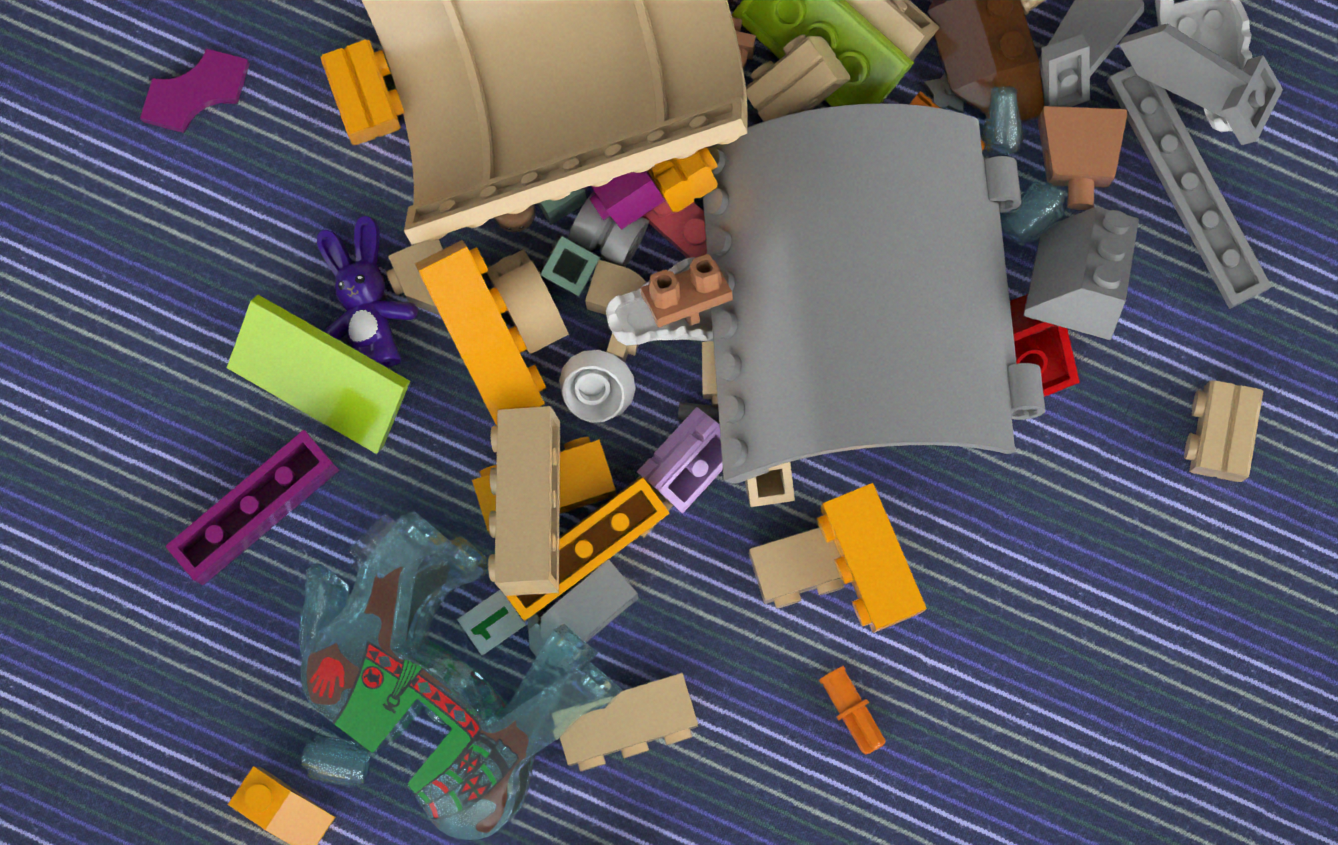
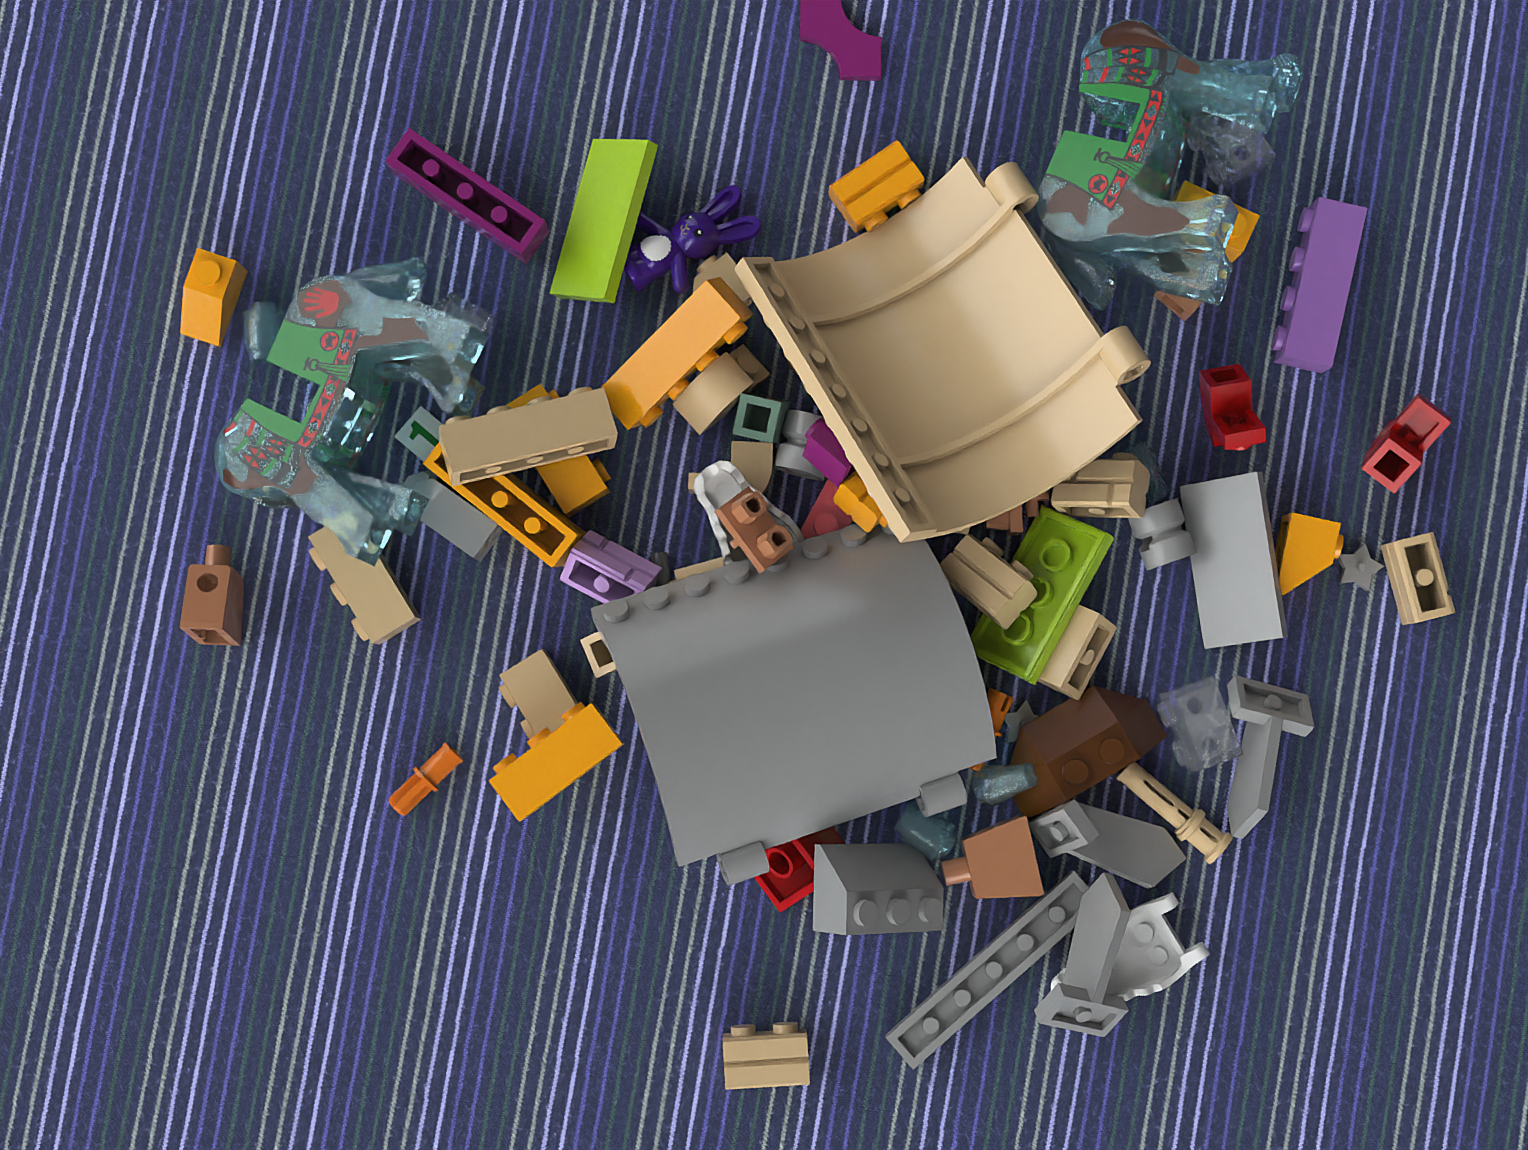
camera: 70 degrees right, 5 degrees up
white hat [559,350,636,423] -> none

